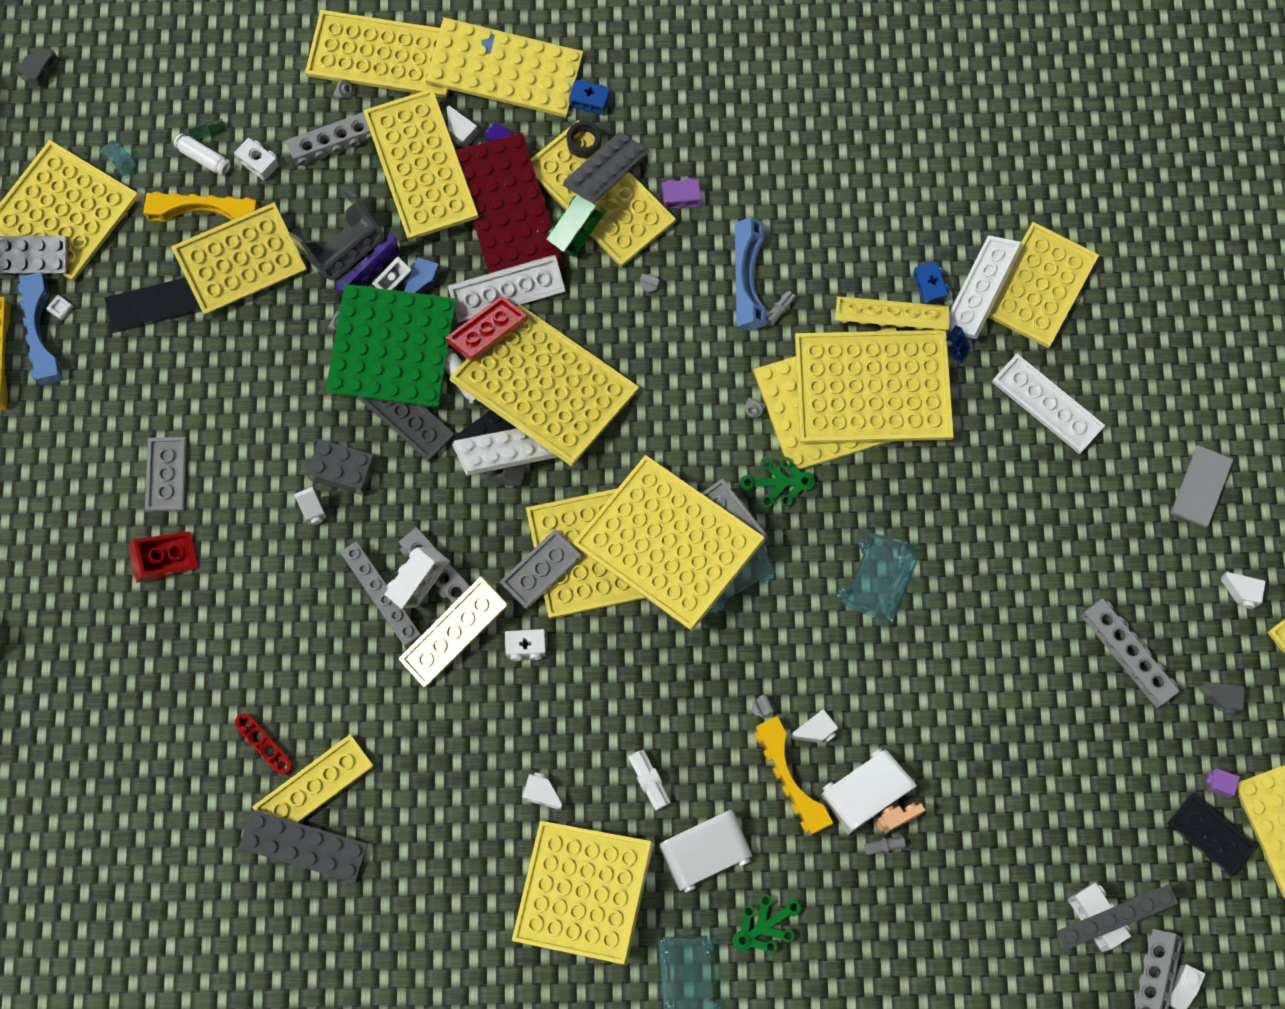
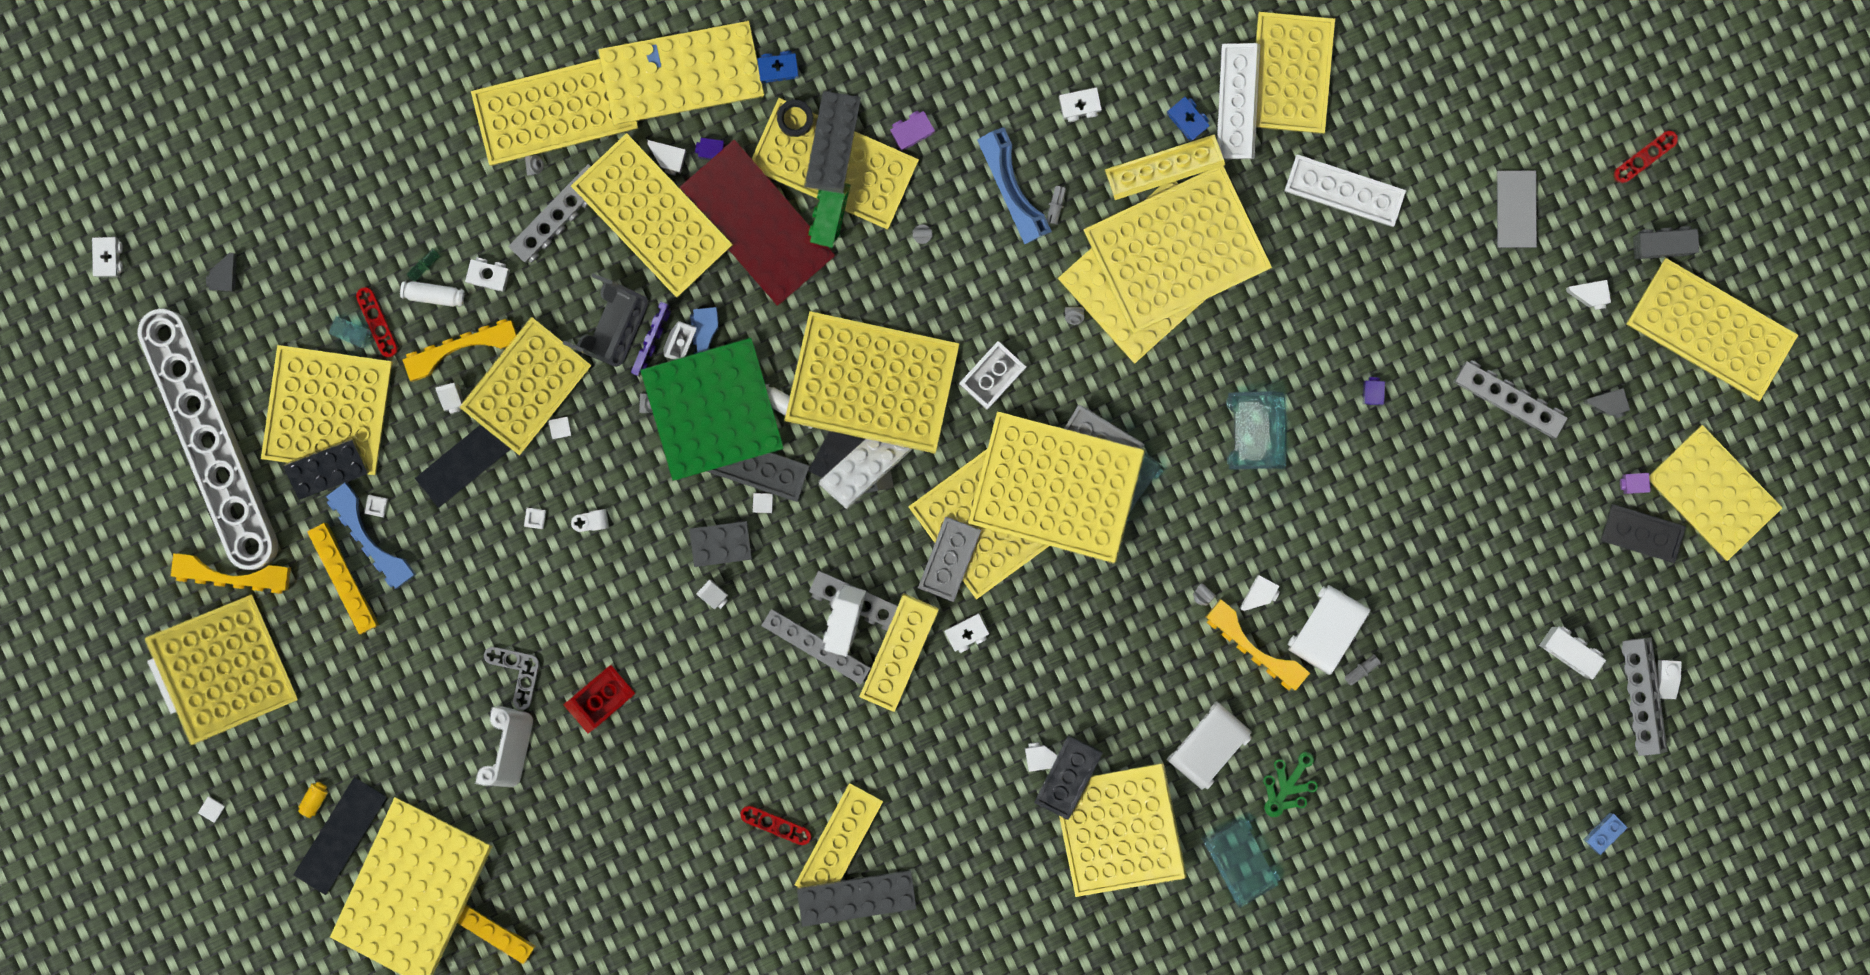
camera: 25 degrees left, 15 degrees up
light grey tile [145,437,187,513] -> none
red plate [446,296,528,362] -> none
white plate [448,255,565,322] -> none
white piece [628,750,671,811] -> none
green plant [739,457,814,507] -> none
light nougat plate [875,803,925,835] -> none
clear blue plate [946,325,971,363] -> none
dark grey plate [1055,884,1178,951] -> none
none -> red beam [356,287,398,358]
none -> white slope [436,383,463,414]
none -> white windscreen [476,706,533,787]
none -> light grey beam [484,647,539,710]
none -> white tile [524,508,546,529]
none -> white tile [549,417,572,439]
none -> white piece [571,509,609,532]
none -> white tile [753,493,773,513]
none -> white brick [959,341,1026,410]
none -> black plate [1034,735,1103,820]
none -> white brick [1059,87,1101,122]
none -> dark purple brick [1363,377,1385,405]

